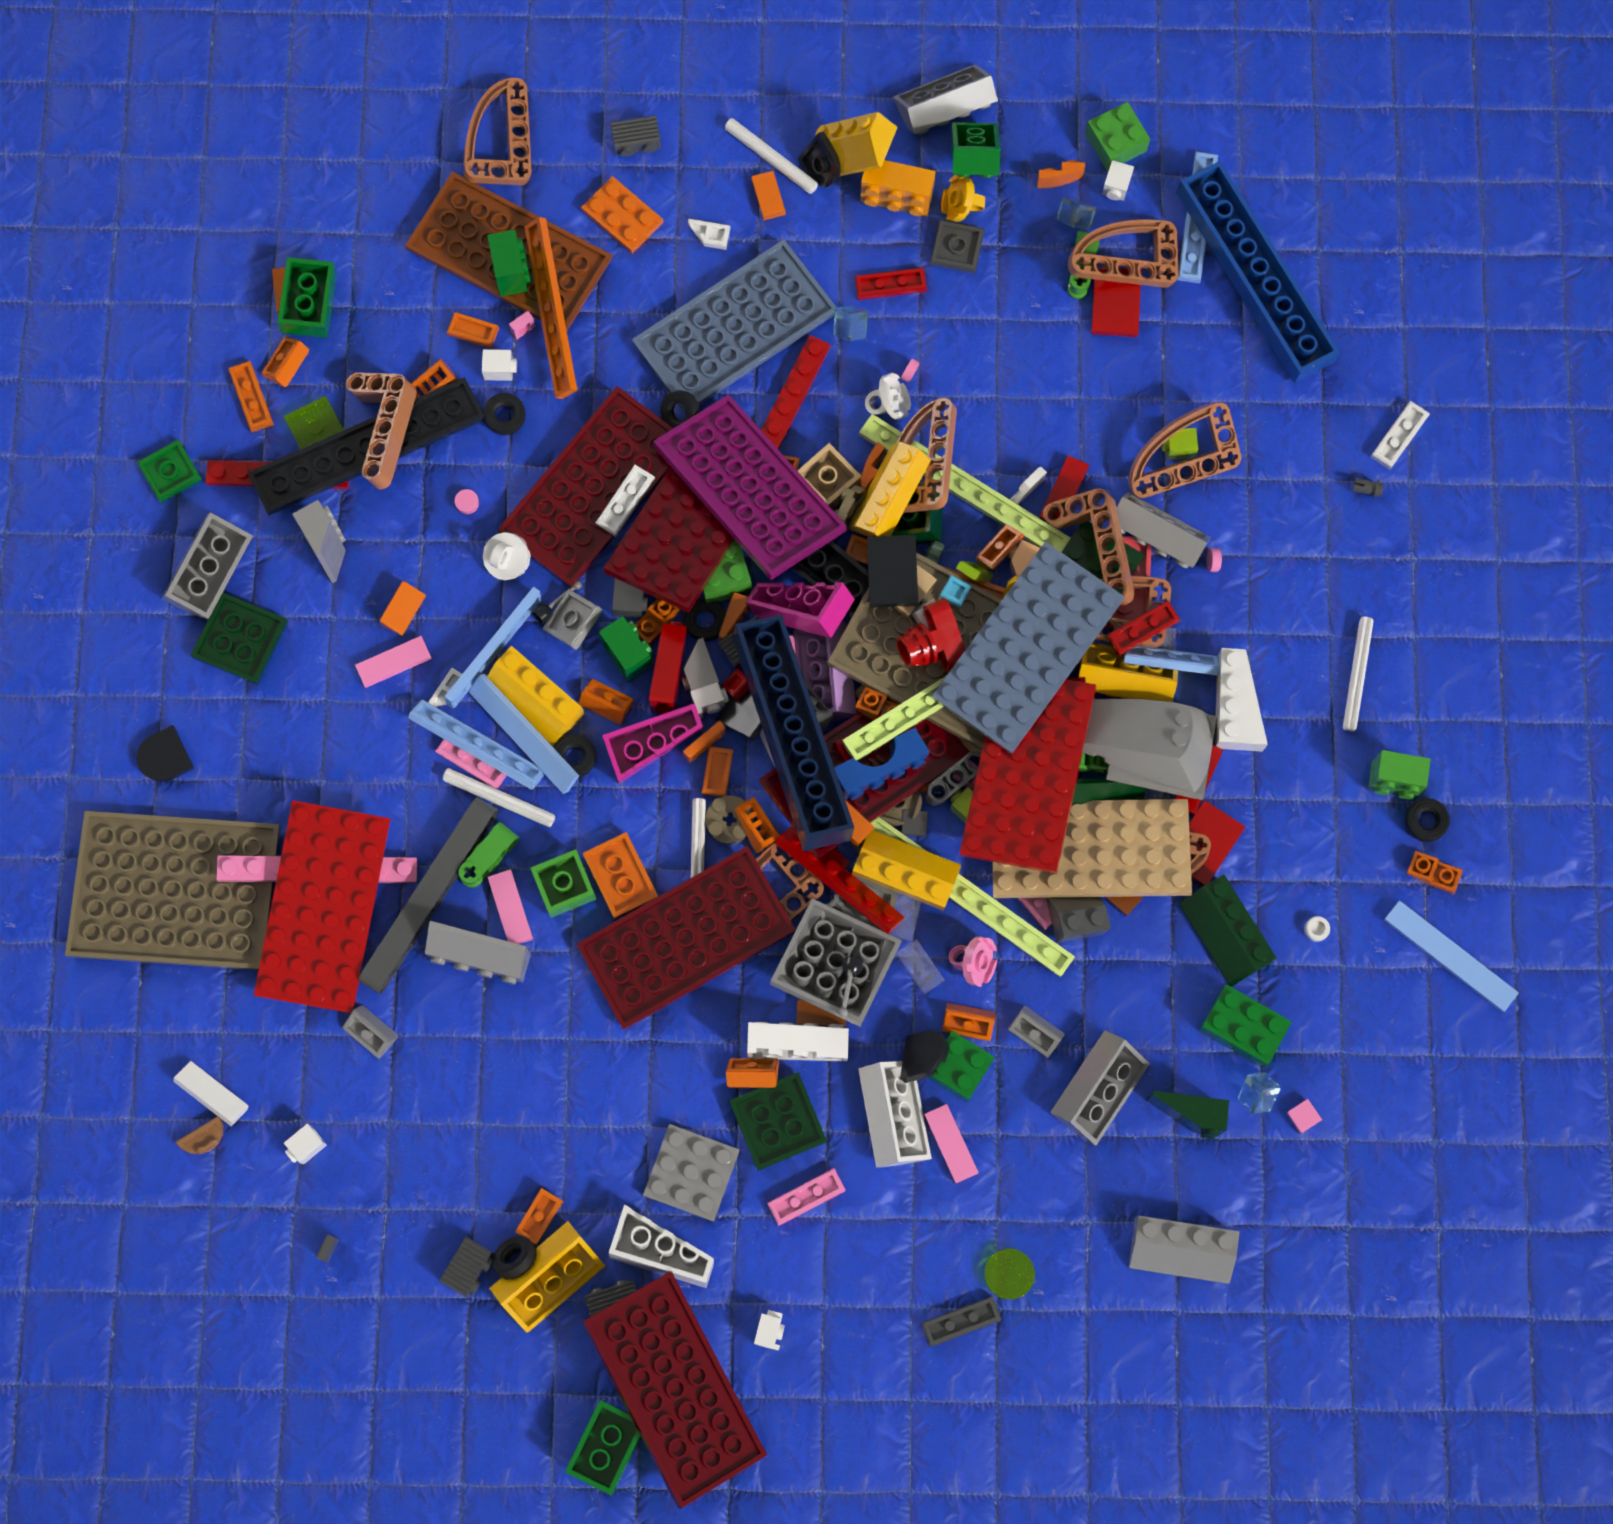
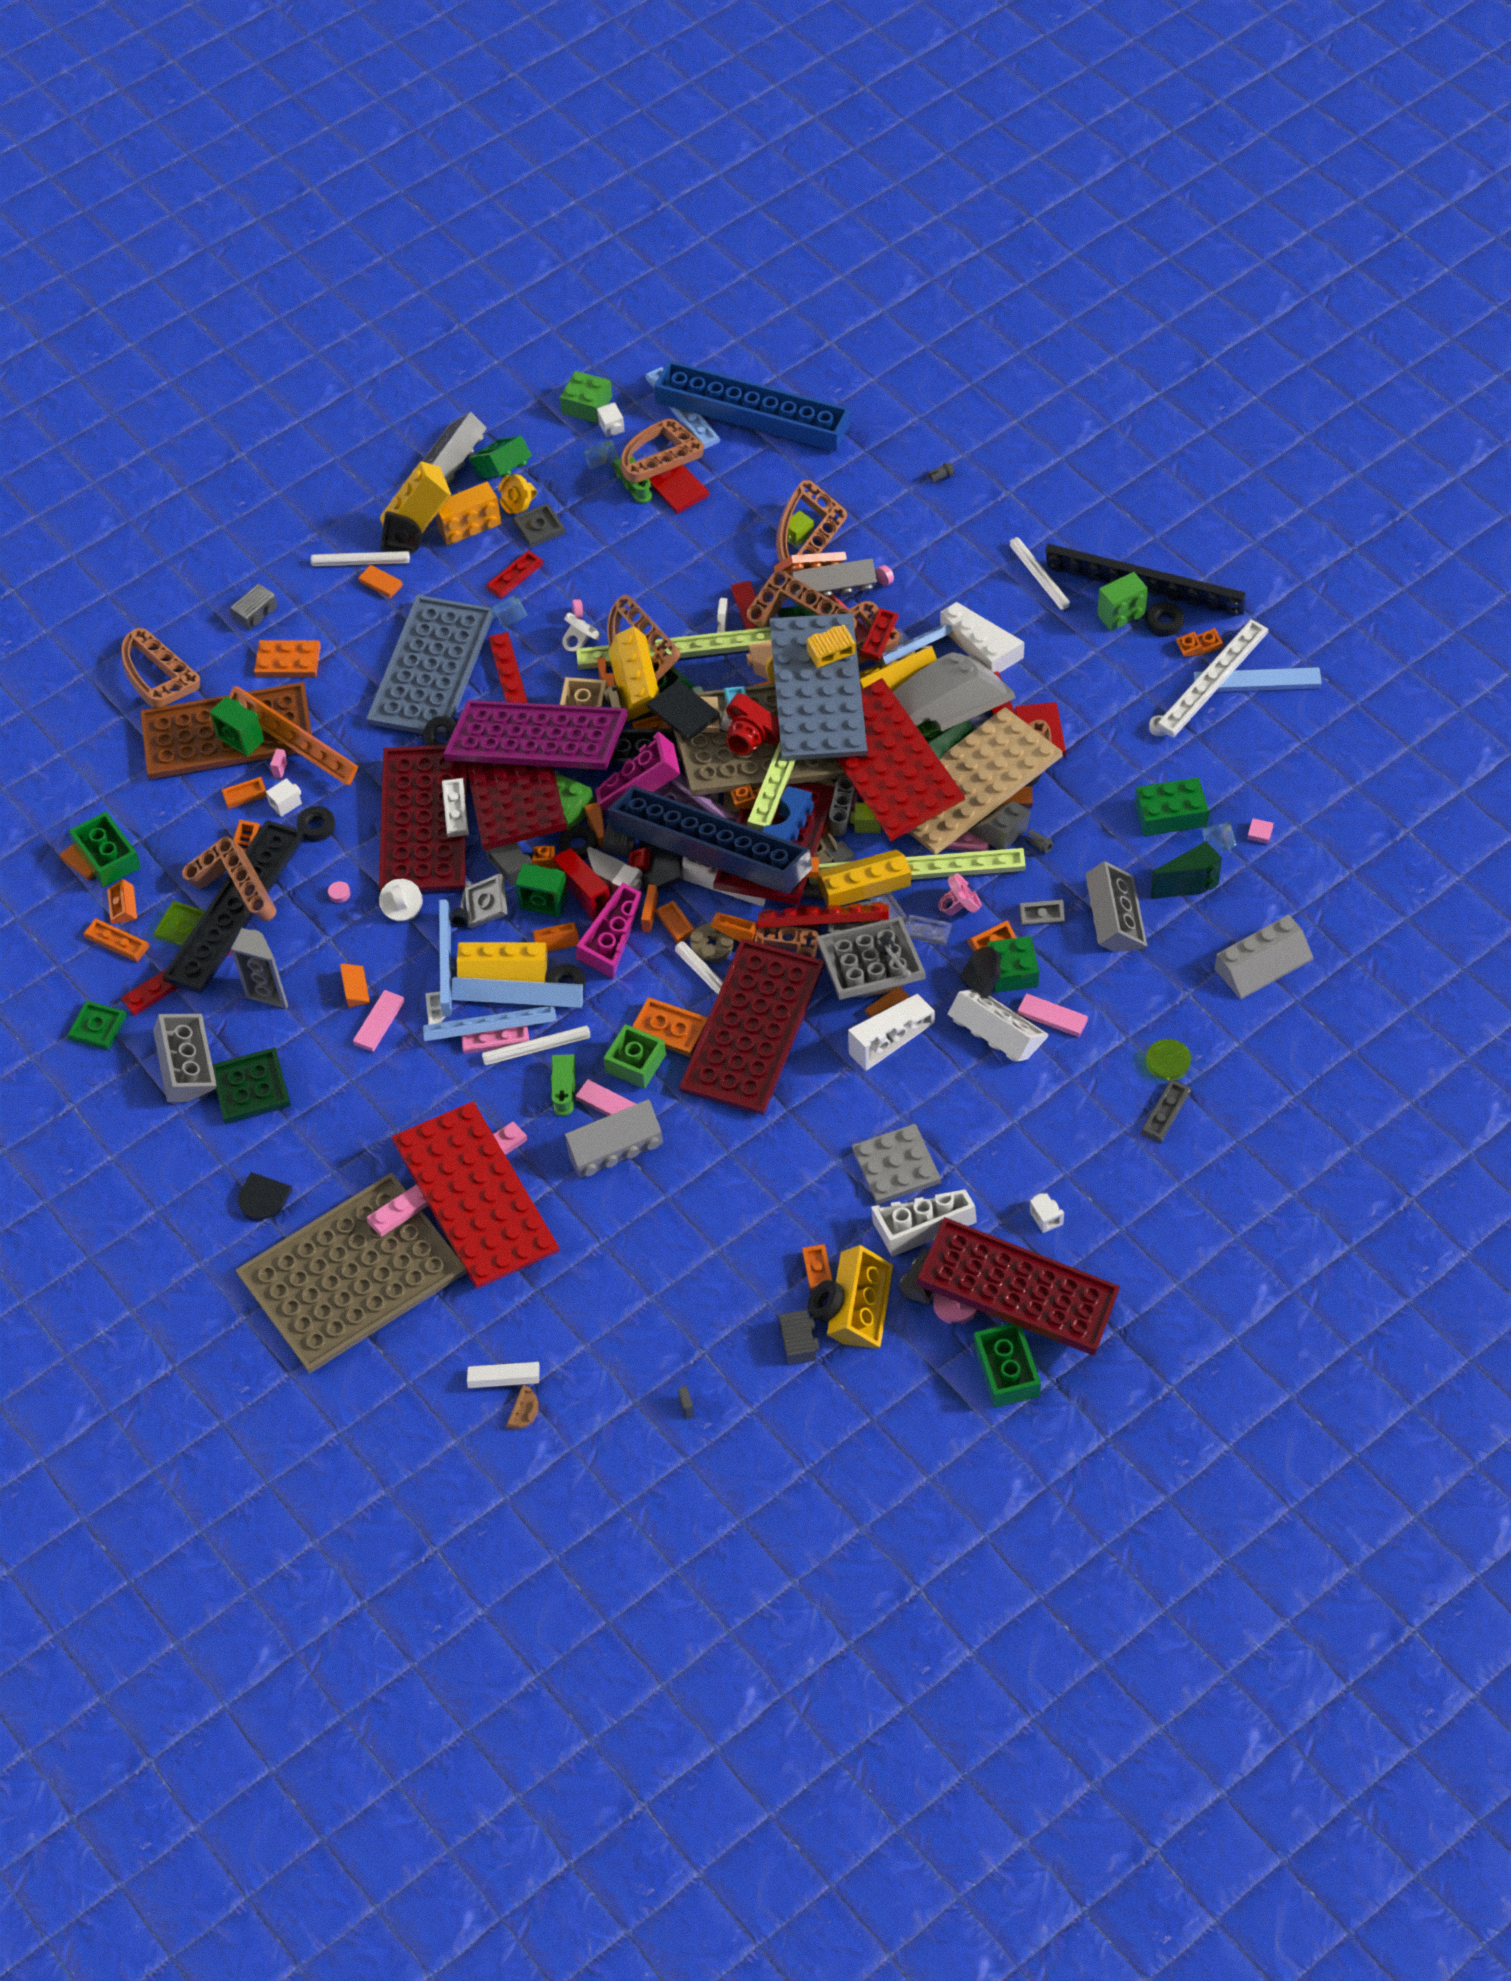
camera: 35 degrees left, 20 degrees down
white brick [284,1123,327,1165] -> none
light grey slope [342,1005,398,1059] -> none
dark grey beam [358,797,499,994] -> none
white tile [688,219,731,250] -> none
orange slope [726,1058,779,1088] -> none
dark green plate [729,1072,827,1171] -> none
bright pink tile [767,1168,846,1226] -> none
lime tile [956,561,994,582] -> none
orange slope [975,524,1024,570] -> none
orange slope [1037,160,1085,188] -> none
dark green slope [1178,874,1277,987] -> none
white tile [1371,401,1430,470] -> none
none -> orange plate [774,552,847,575]
none -> yellow brick [806,625,856,668]
none -> dark grey pin [1025,829,1053,853]
none -> black plate [1045,544,1246,616]
none -> white tile [1156,619,1268,738]

